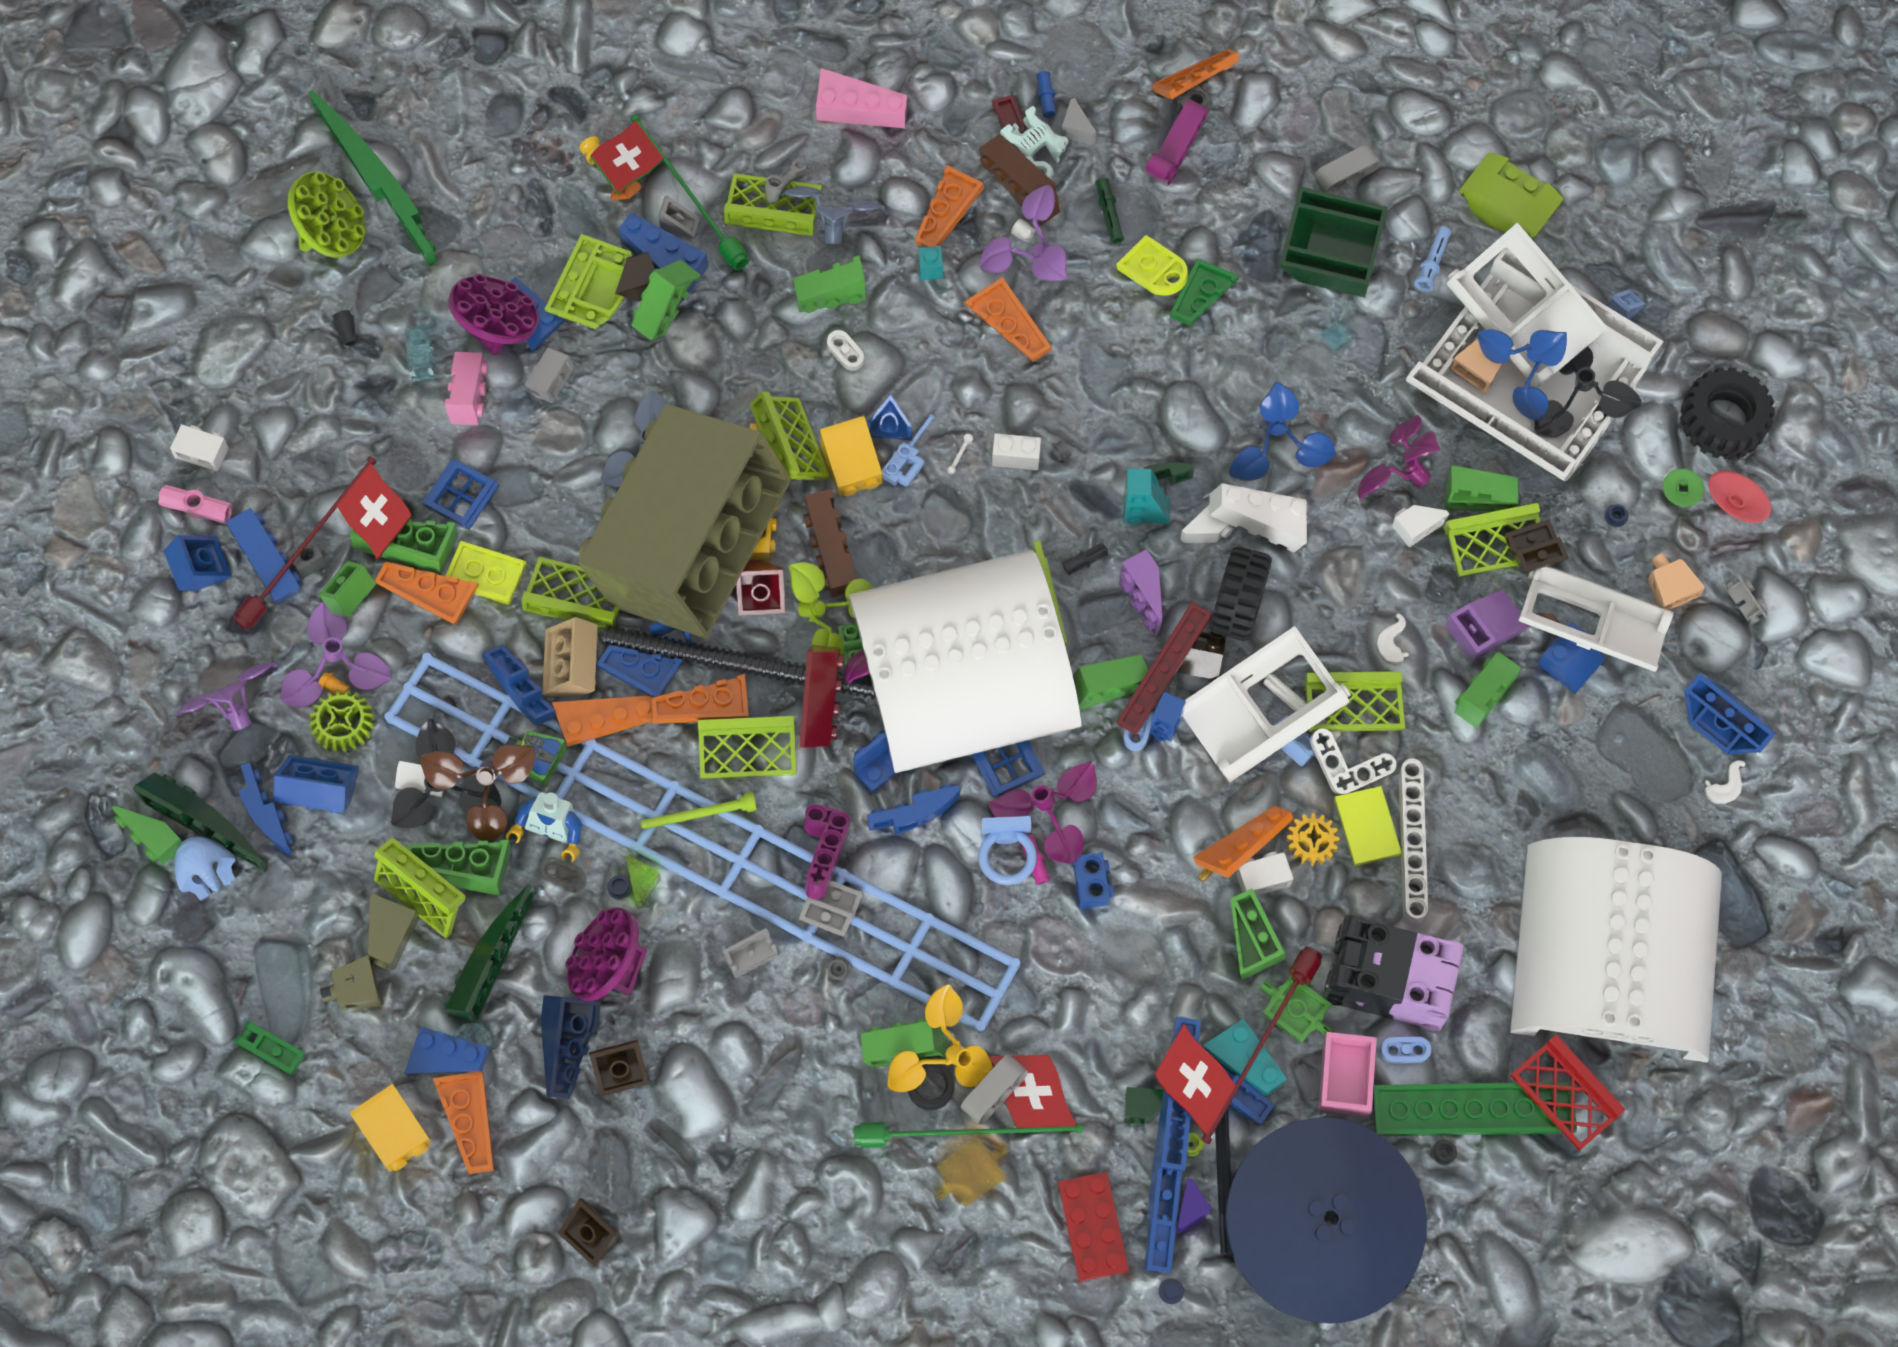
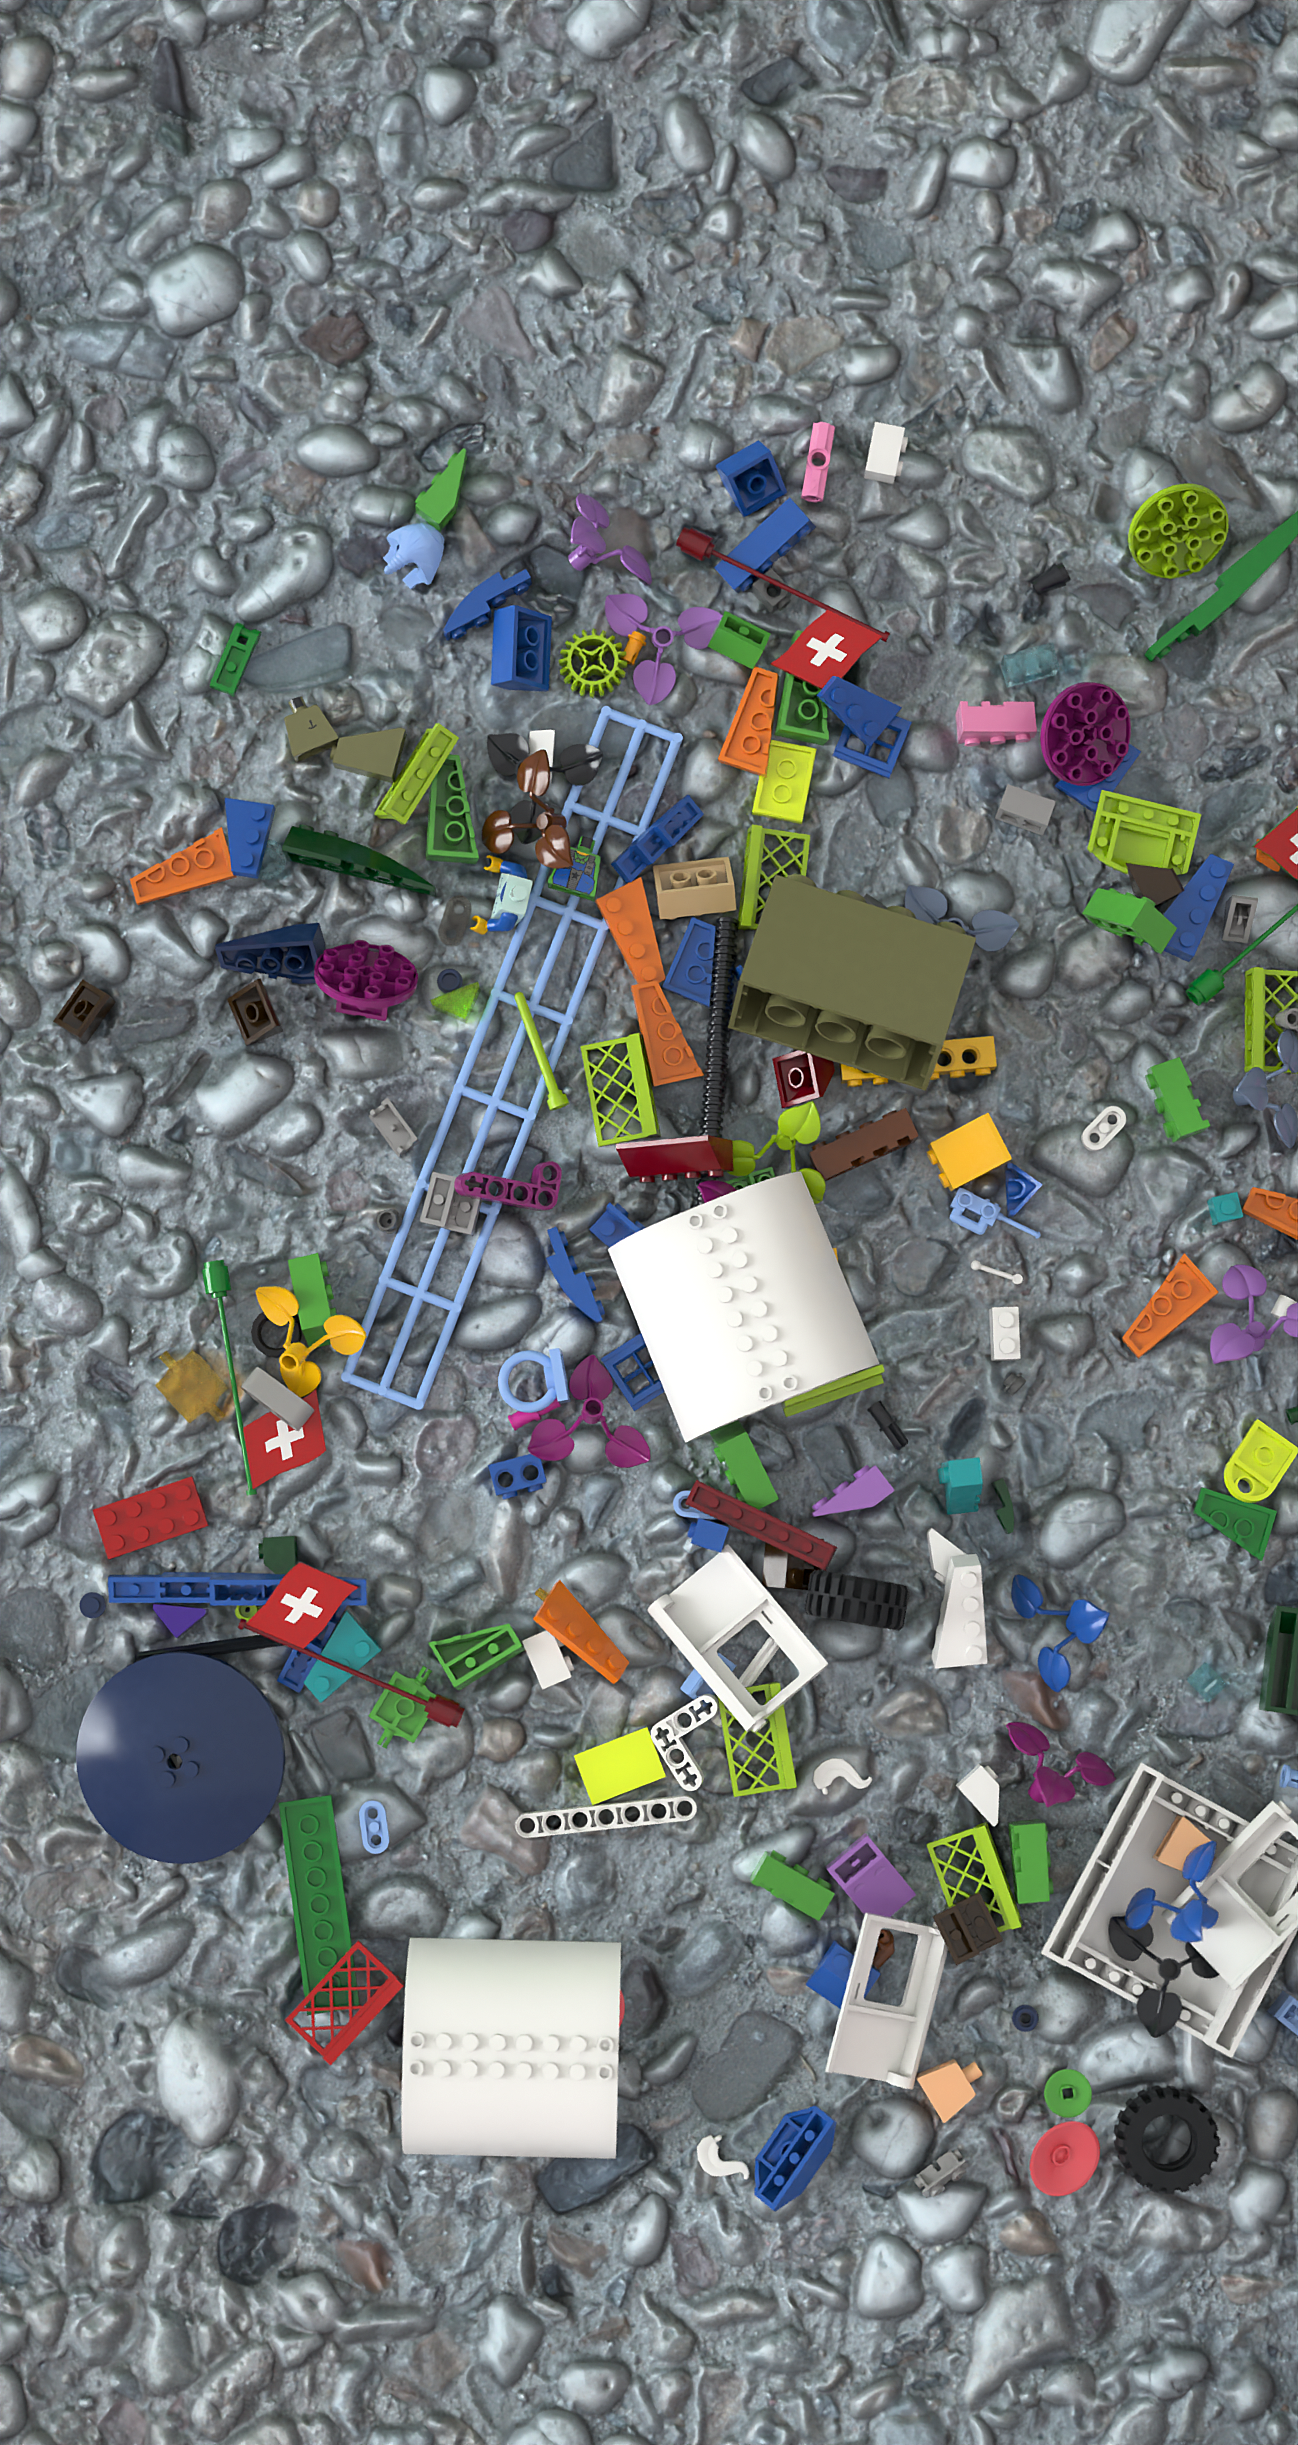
camera: 80 degrees right, 15 degrees up
dark green wedge [133,773,267,872] -> none
yellow slope [349,1084,432,1172] -> none
lime fence [749,392,830,480] -> none
yellow gear [1286,813,1340,866] -> none
bright pink piece [1318,1032,1377,1117] -> none
black piece [1323,915,1464,1031] -> none
black plate [1431,1140,1457,1165] -> none
none -> blue wing [817,676,902,747]

